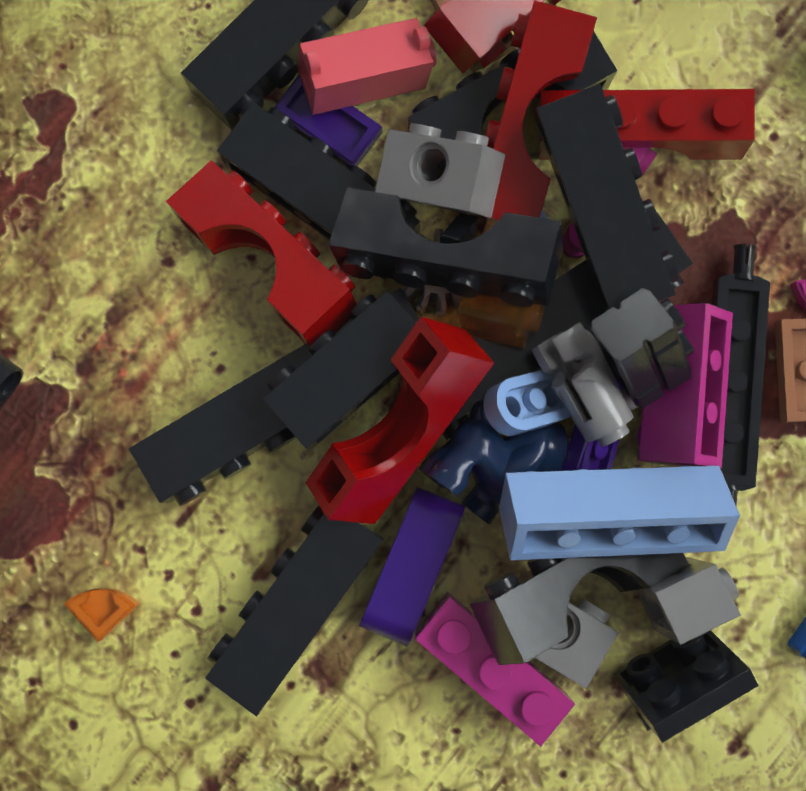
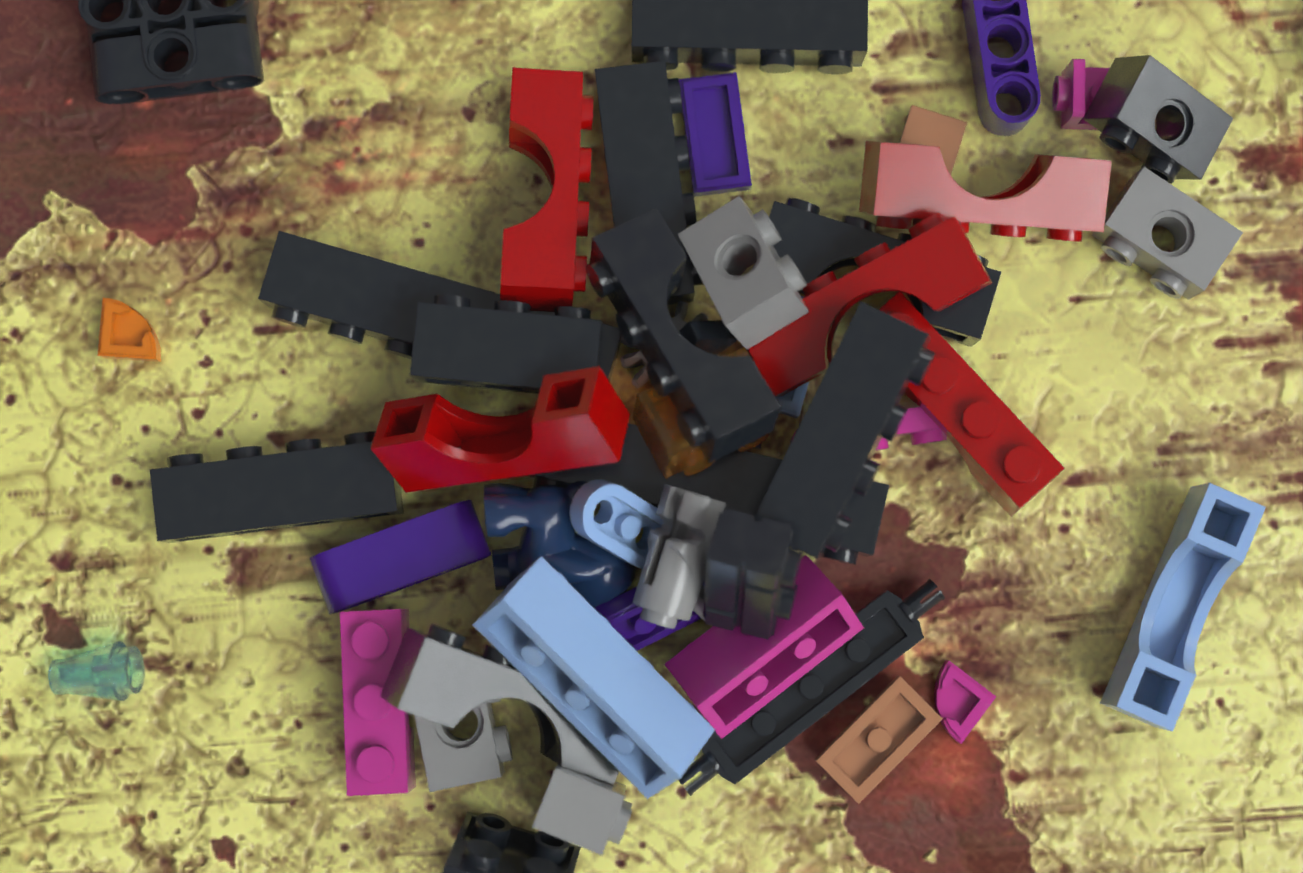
camera: 40 degrees right, 0 degrees up
coral brick [298,18,436,115] -> none

